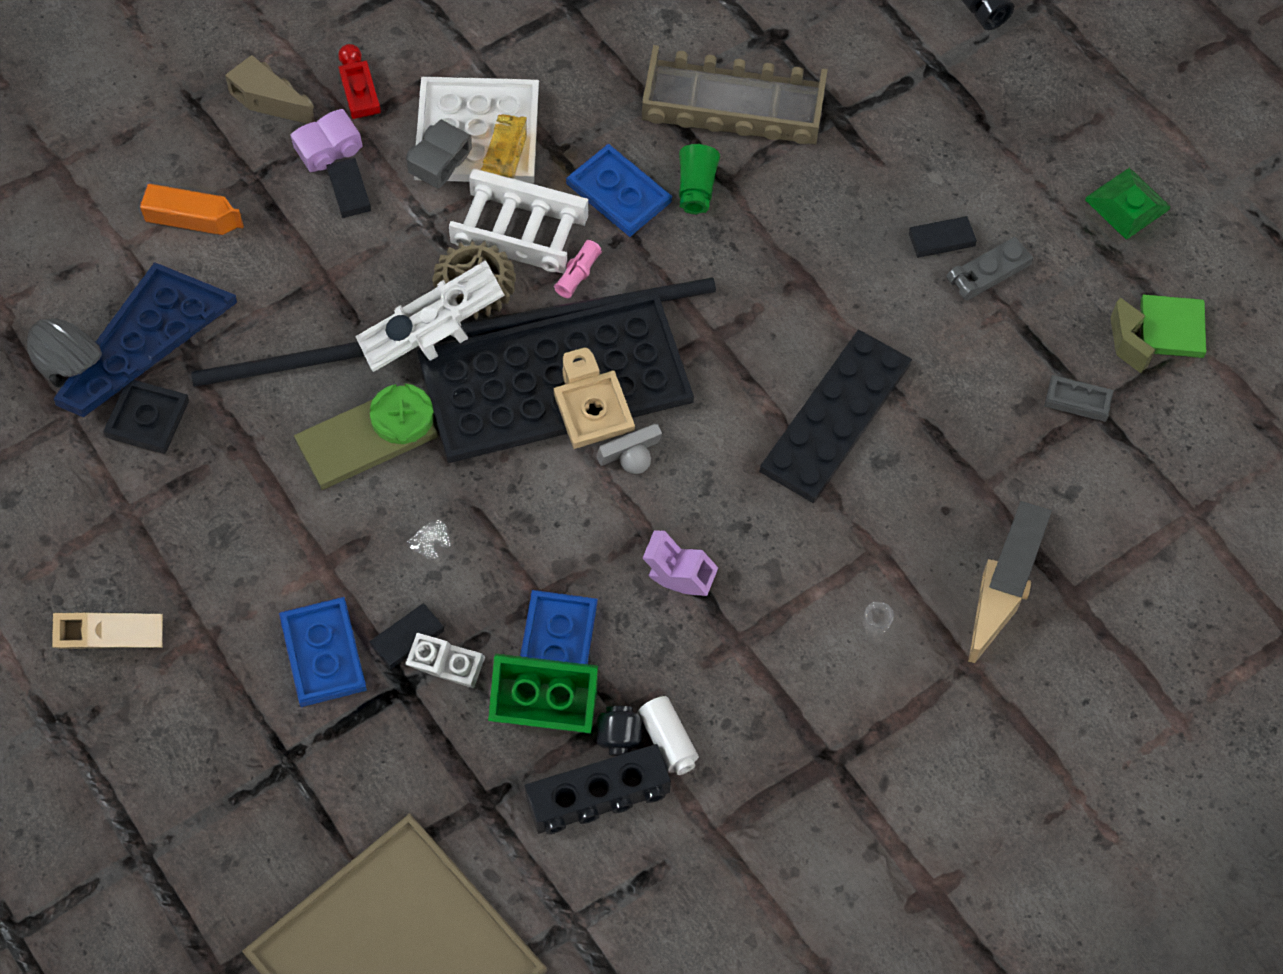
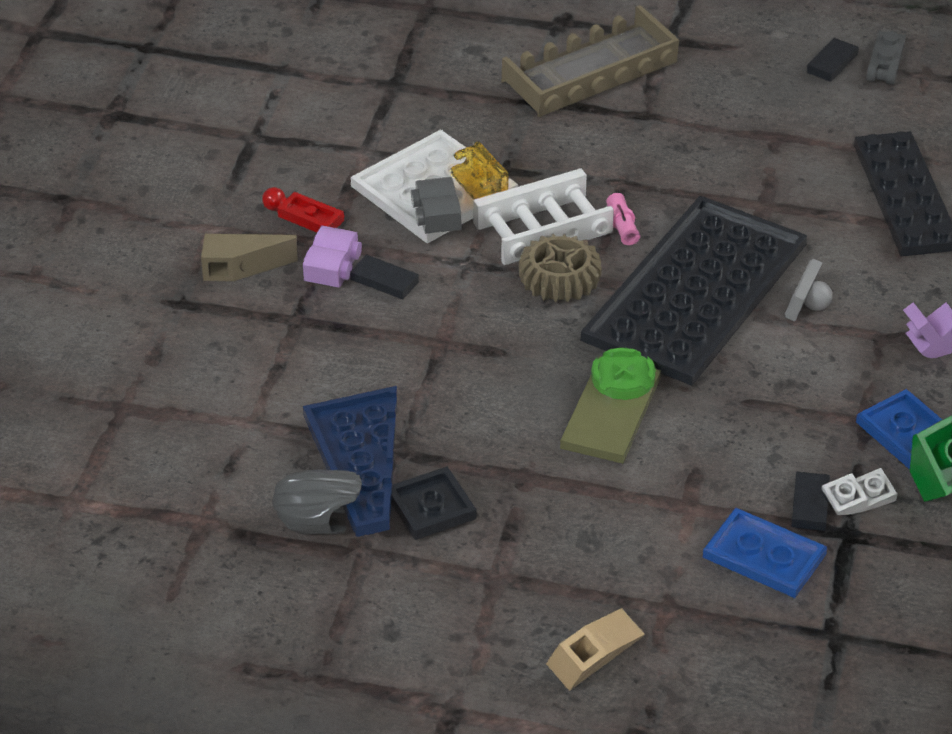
camera: 40 degrees left, 20 degrees down
orange piece [140,184,244,235] -> none
black piece [191,277,716,387] -> none
white piece [355,261,505,372] -> none
clear tile [406,519,452,560] -> none
tan plate [554,348,635,449] -> none
blue tile [566,144,672,237] -> none
green plant [679,144,720,215] -> none

